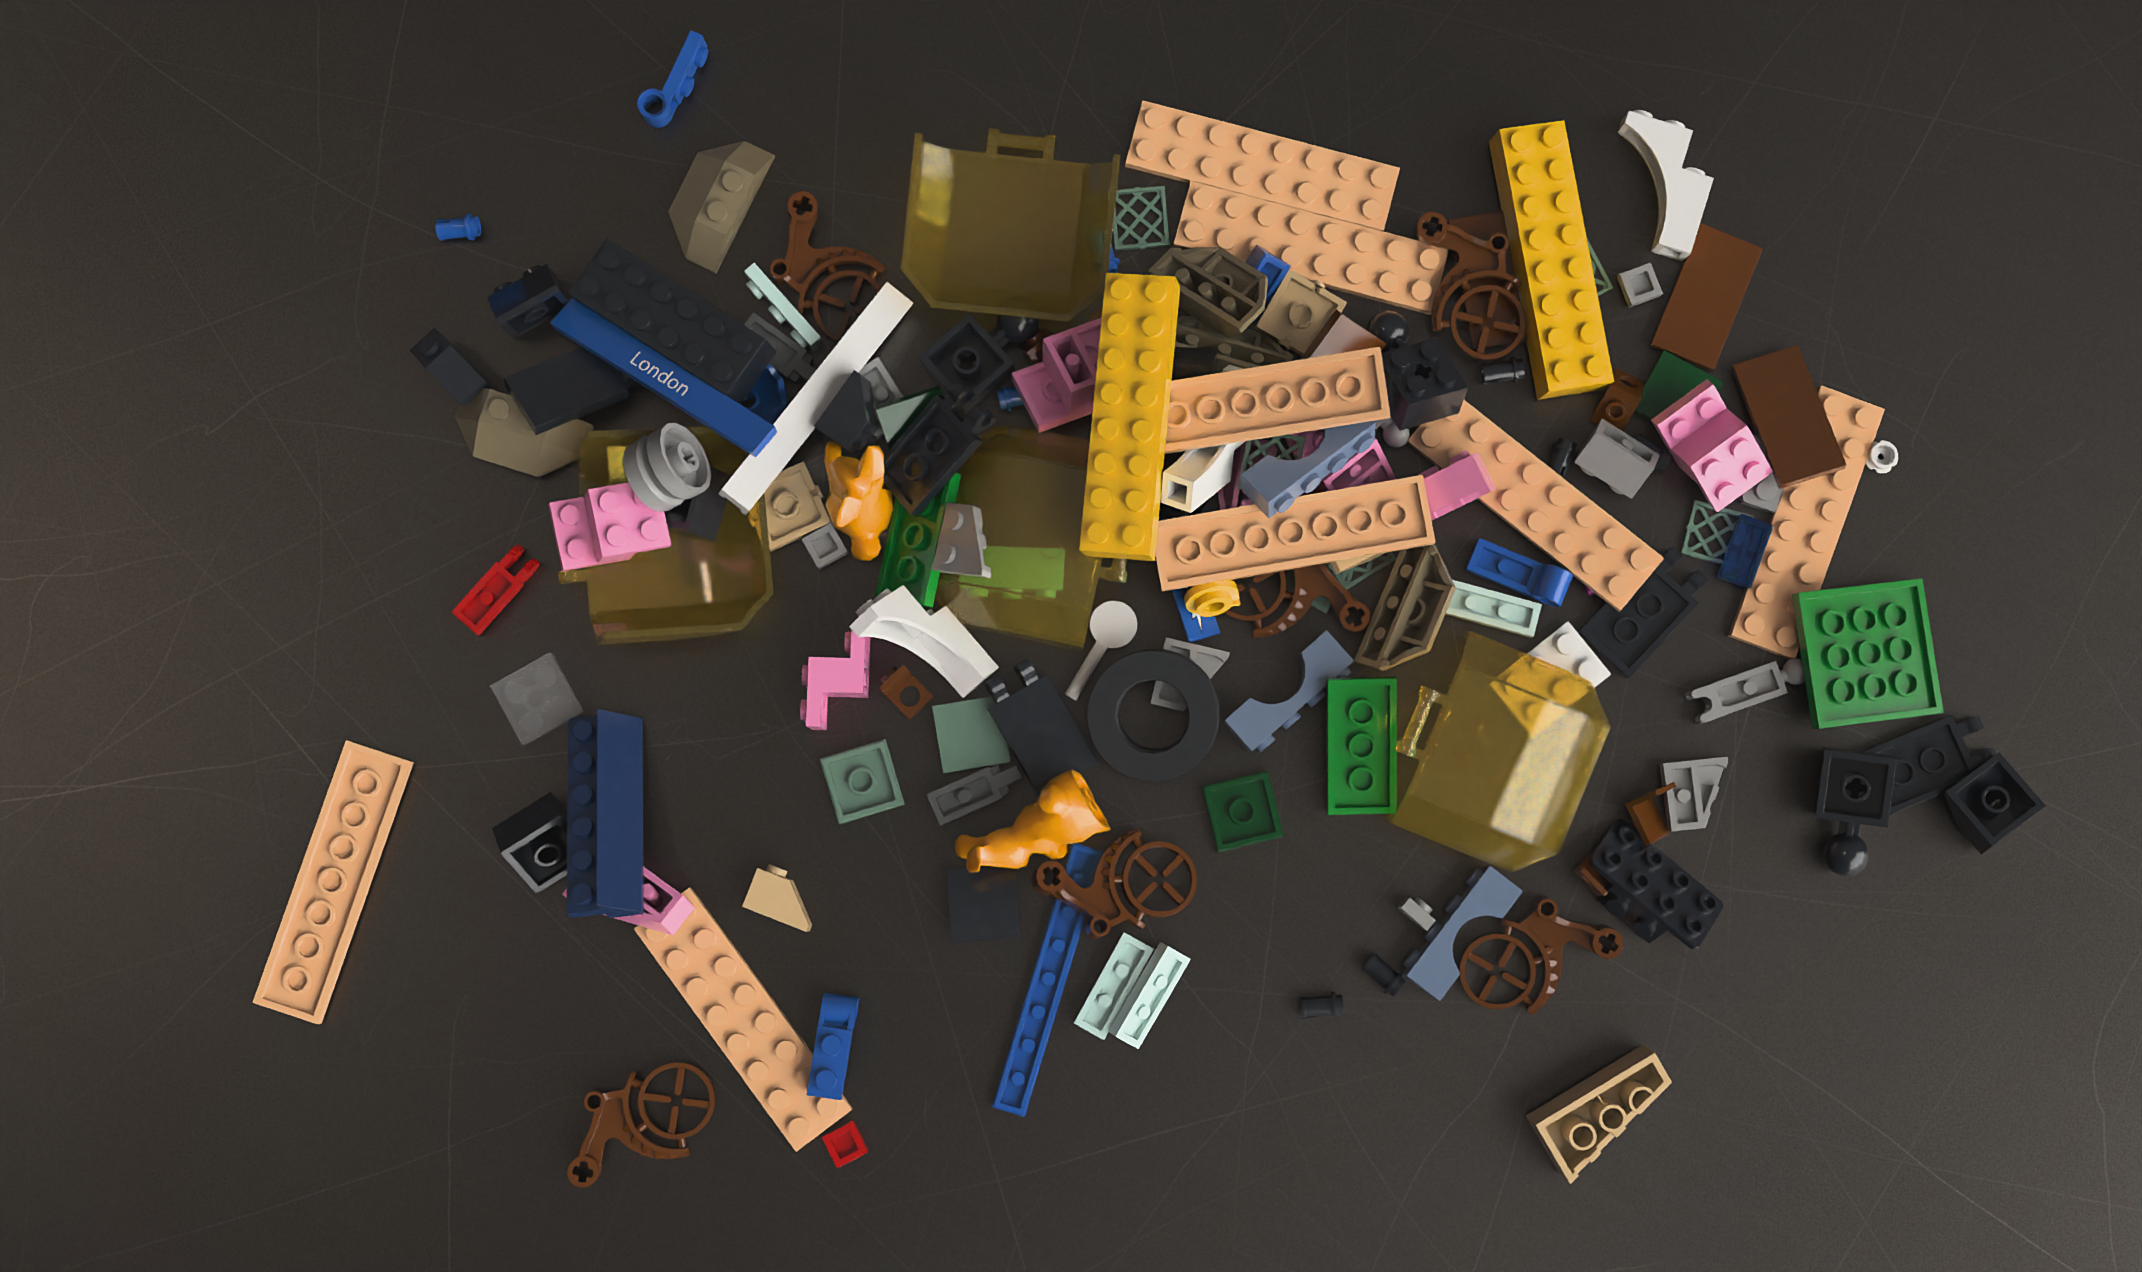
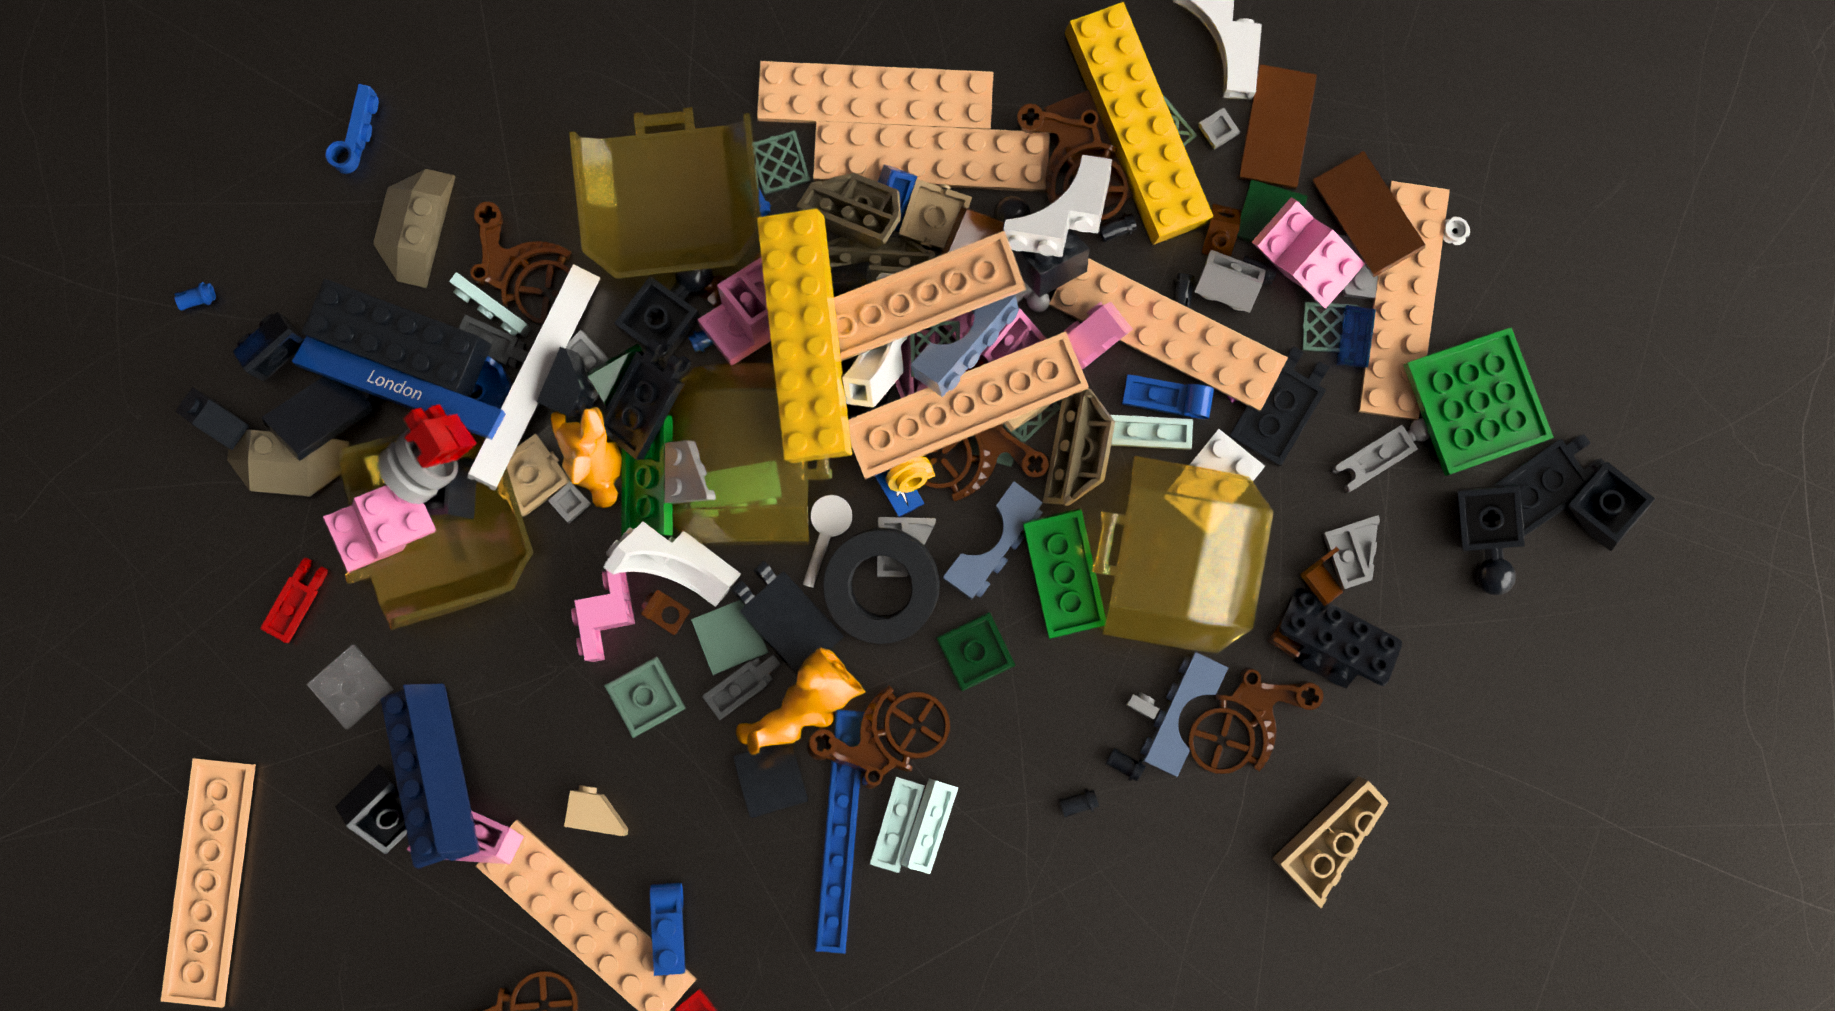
camera: 10 degrees left, 0 degrees up
none -> red hips [403,404,477,469]
none -> white arch [1003,155,1112,257]

